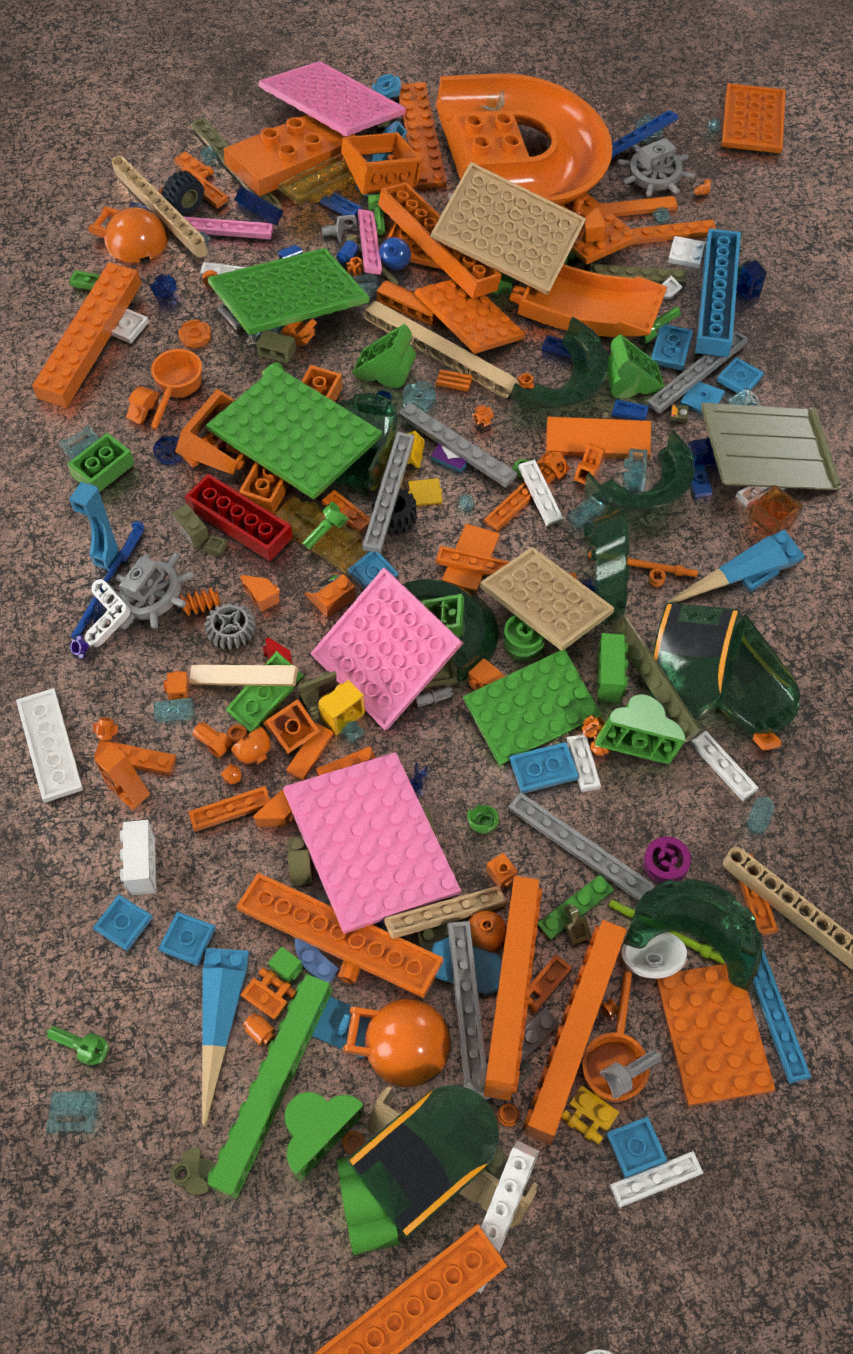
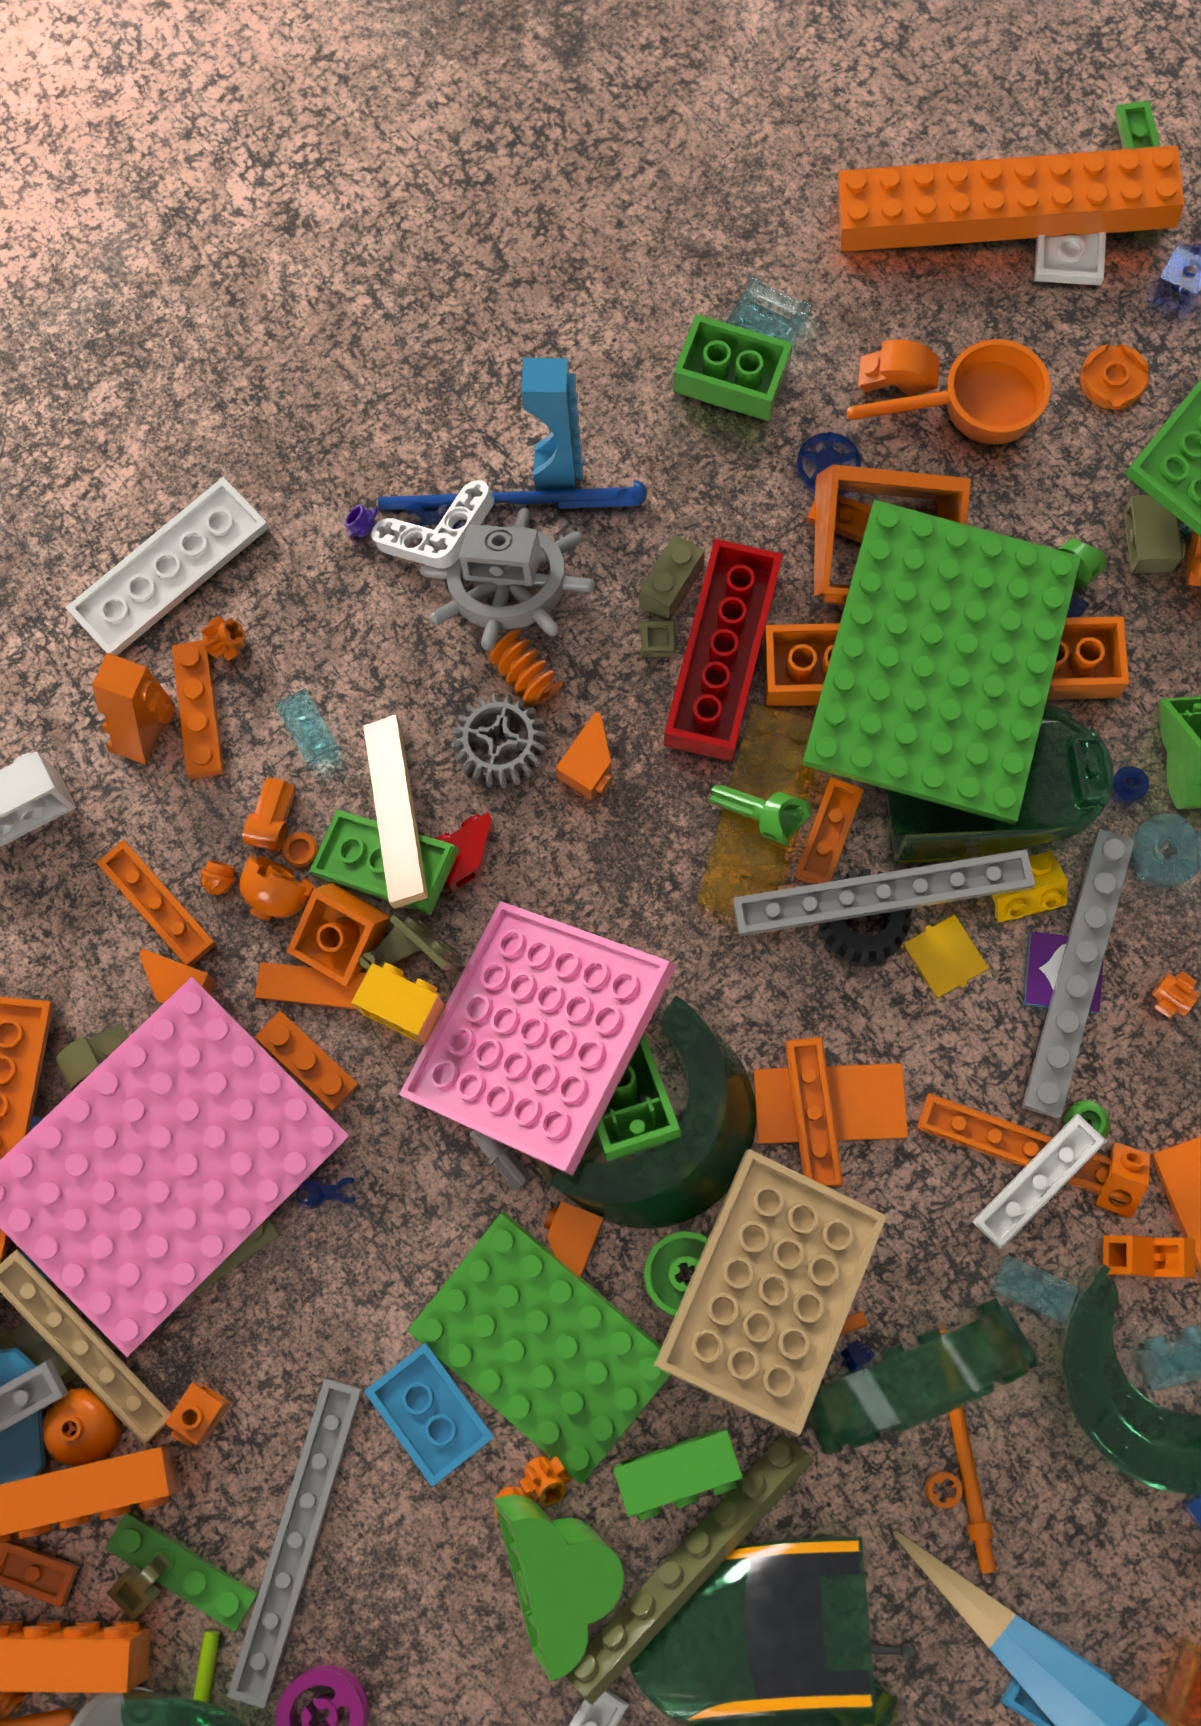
camera: 75 degrees right, 15 degrees up
orange brick [164,671,189,702] -> none
orange slope [304,573,356,619] -> none
clear light blue plate [341,721,365,743] -> none
dark azure plate [347,551,399,590] -> none
clear light blue plate [458,494,475,511] -> none
bright green hair [467,804,499,834] -> none
white tile [566,734,601,792] -> none

